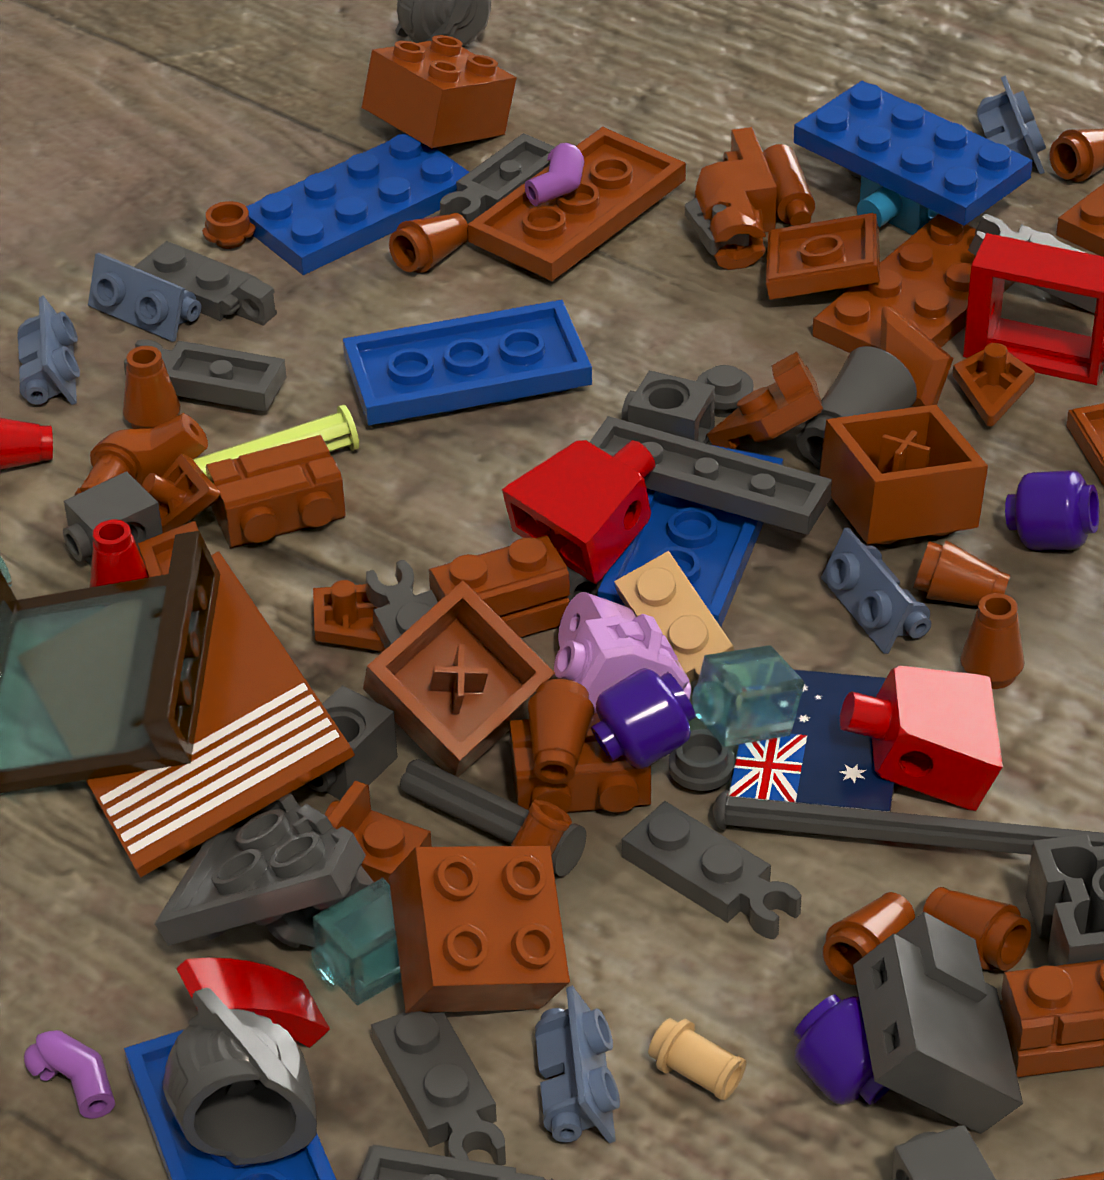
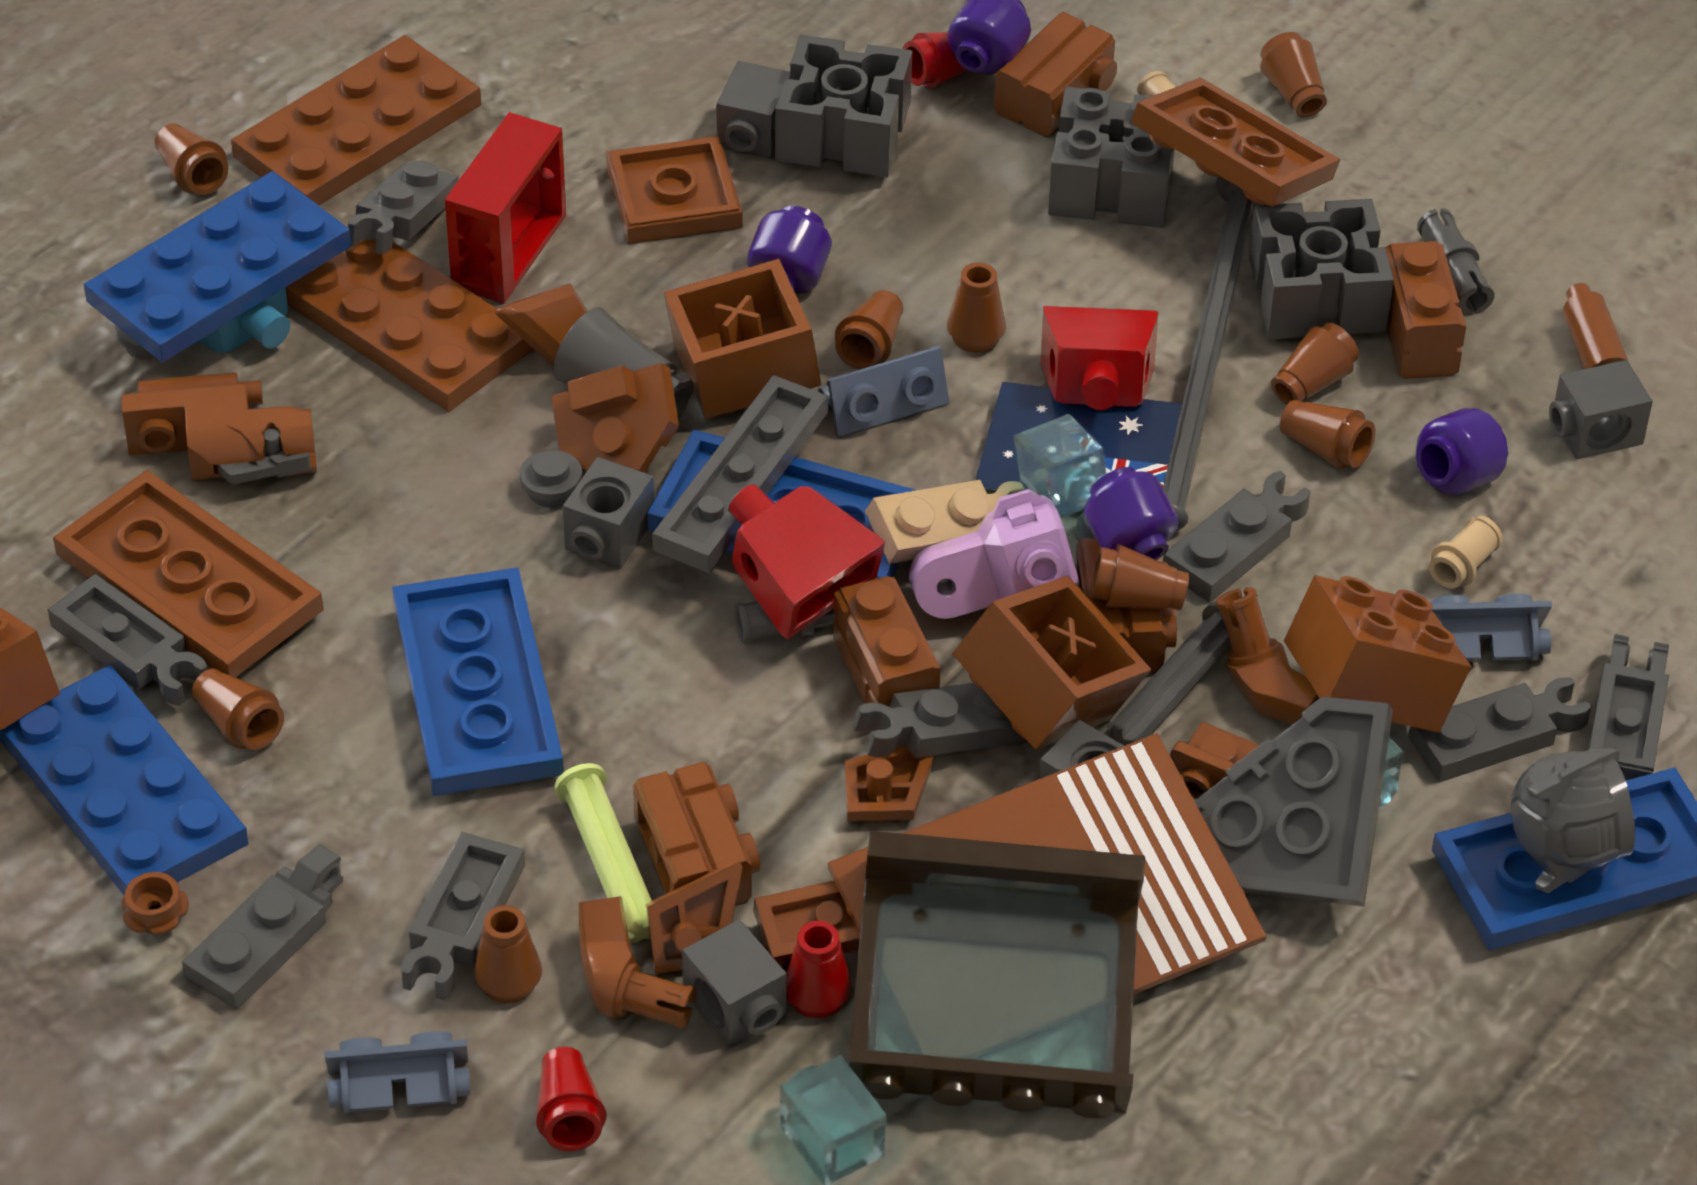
camera: 90 degrees left, 5 degrees up
medium lavender arm [24,1030,115,1119] -> none
sand blue hinge [88,253,201,342] -> none
red slope [176,957,330,1048] -> none
medium lavender arm [525,143,584,206] -> none
dark orange tile [766,213,880,300] -> none
dark grey piece [853,912,1023,1134] -> none
dark orange piece [952,343,1035,426] -> none
sand blue hinge [976,75,1047,174] -> none

